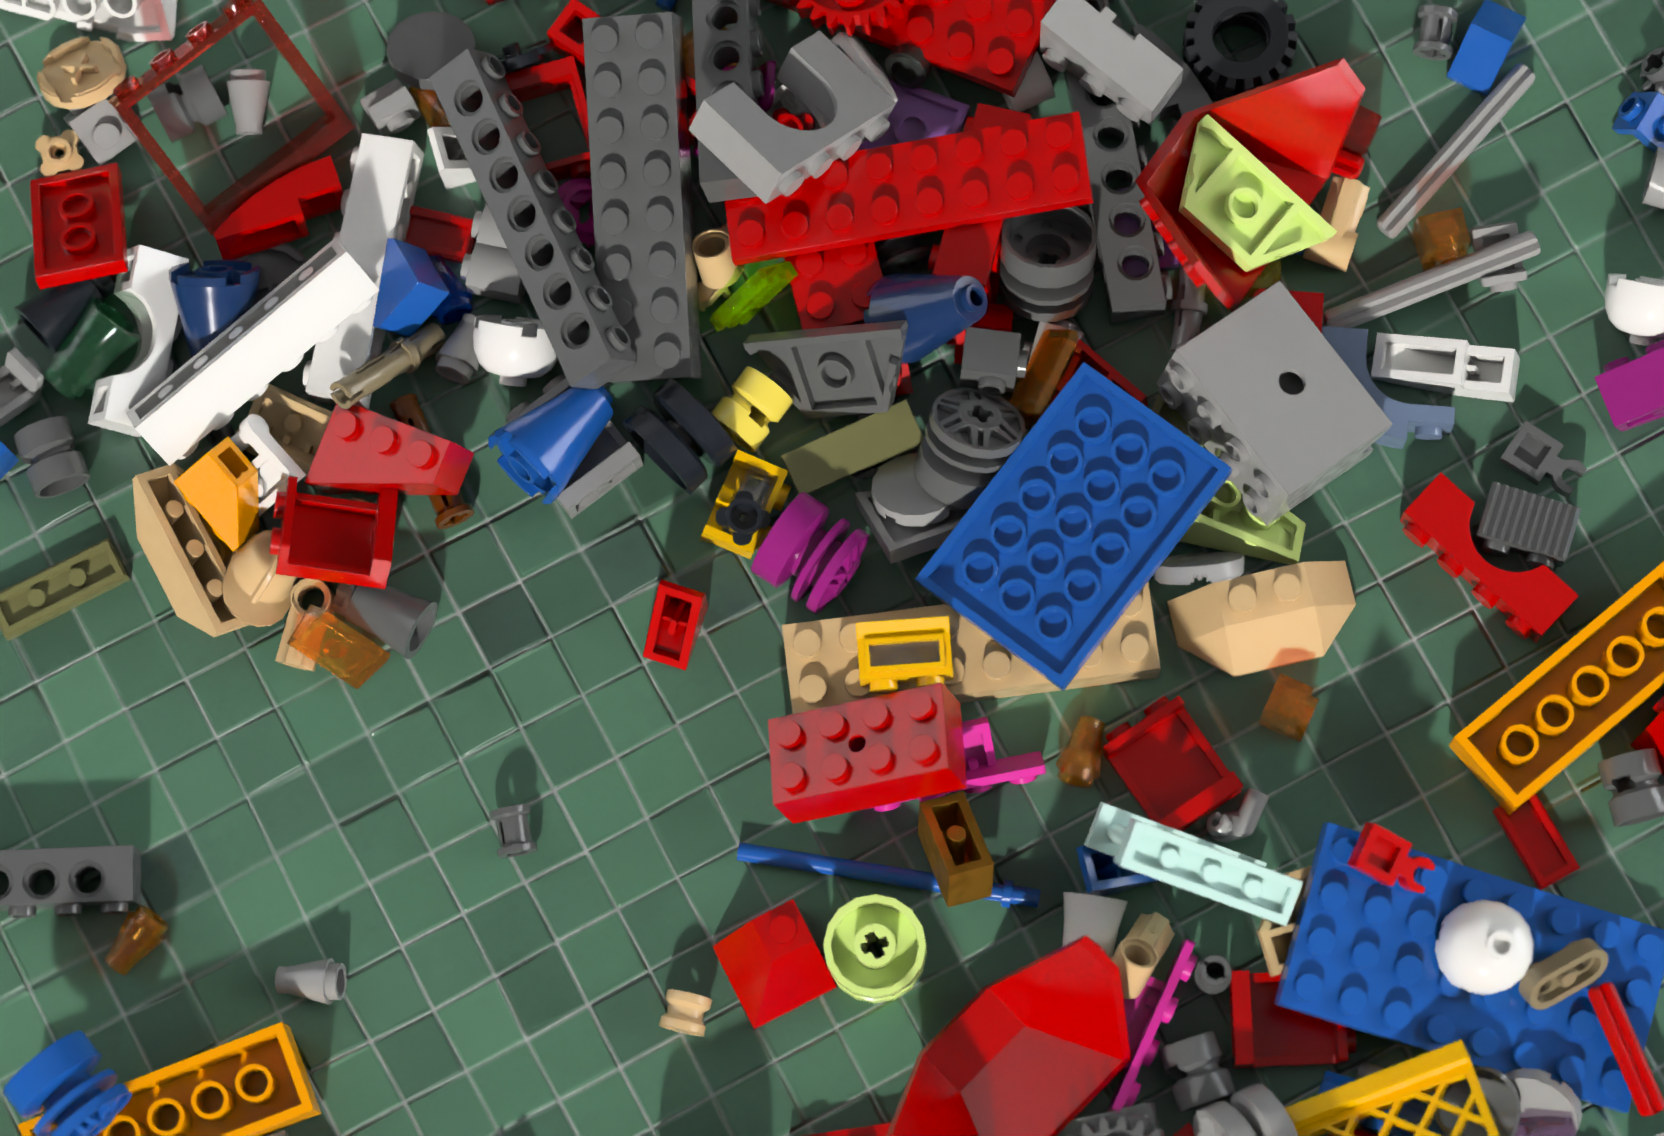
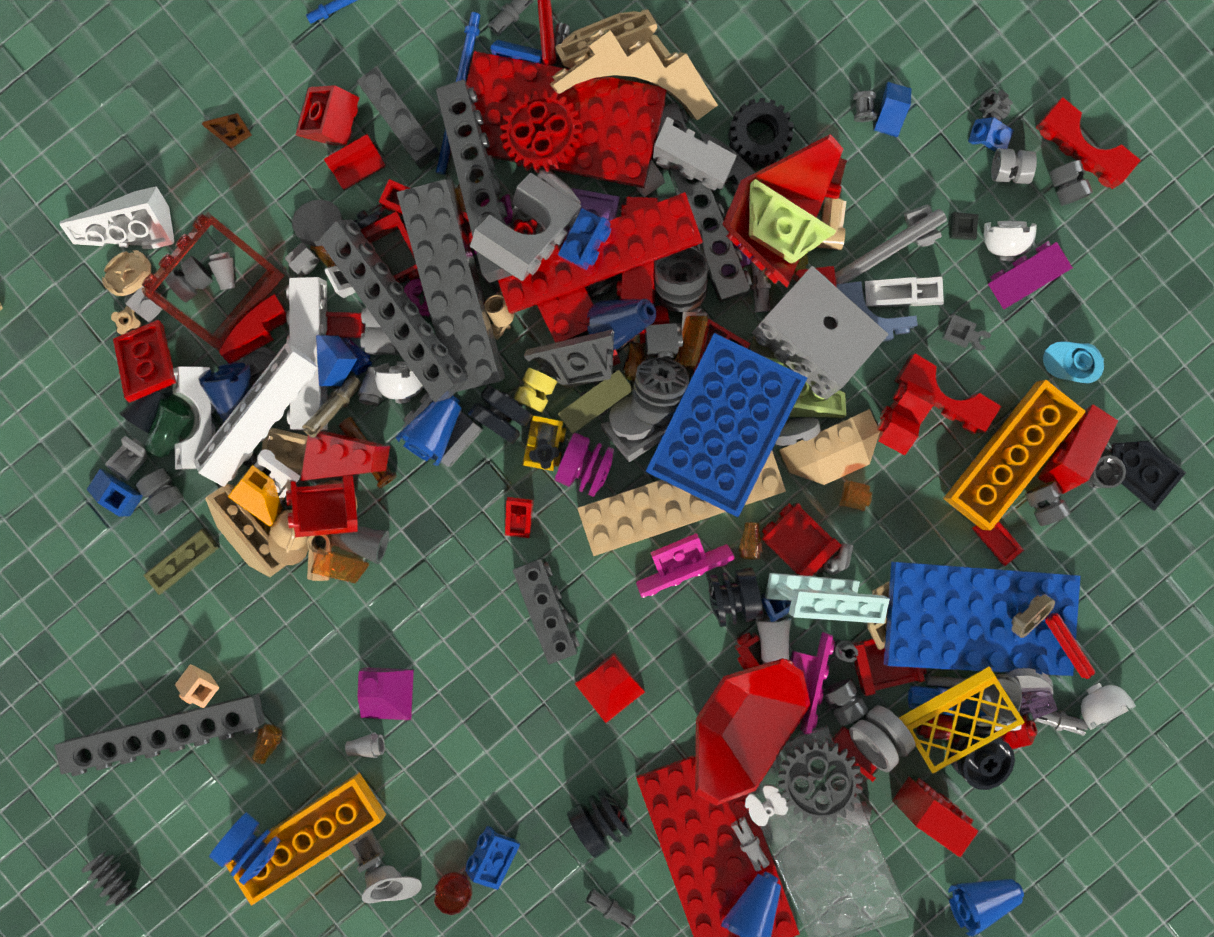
camera: 20 degrees left, 10 degrees up
dark grey bush [489,804,538,858] -> none
tan wheel [659,989,712,1037] -> none
clear neon green tile [710,261,798,332] -> none
blue bar [737,842,1041,908] -> none
red brick [768,682,967,824] -> none
yellowish green wheel [823,894,927,1004] -> none
yellow window [856,616,953,693] -> none
pearl dark grey tile [884,44,932,89] -> none
pearl gold brick [918,791,994,908] -> none
tan piece [1111,912,1175,999] -> none
red plate [1347,822,1435,893] -> none
light grey axle [1376,63,1536,239] -> none
clear orange brick [1412,207,1471,272] -> none
white cylinder [1435,900,1534,995] -> none
dark grey brick [1473,482,1581,570] -> none
none -> light nougat brick [175,664,219,708]
none -> magenta slope [357,667,414,720]
none -> dark grey brick [513,558,580,665]
none -> blue bracket [558,208,611,270]
none -> clear orange cone [622,343,645,381]
none -> black wheel [708,567,763,627]
none -> red bracket [734,632,760,670]
none -> red brick [877,380,935,456]
none -> pearl dark grey tile [950,212,979,241]

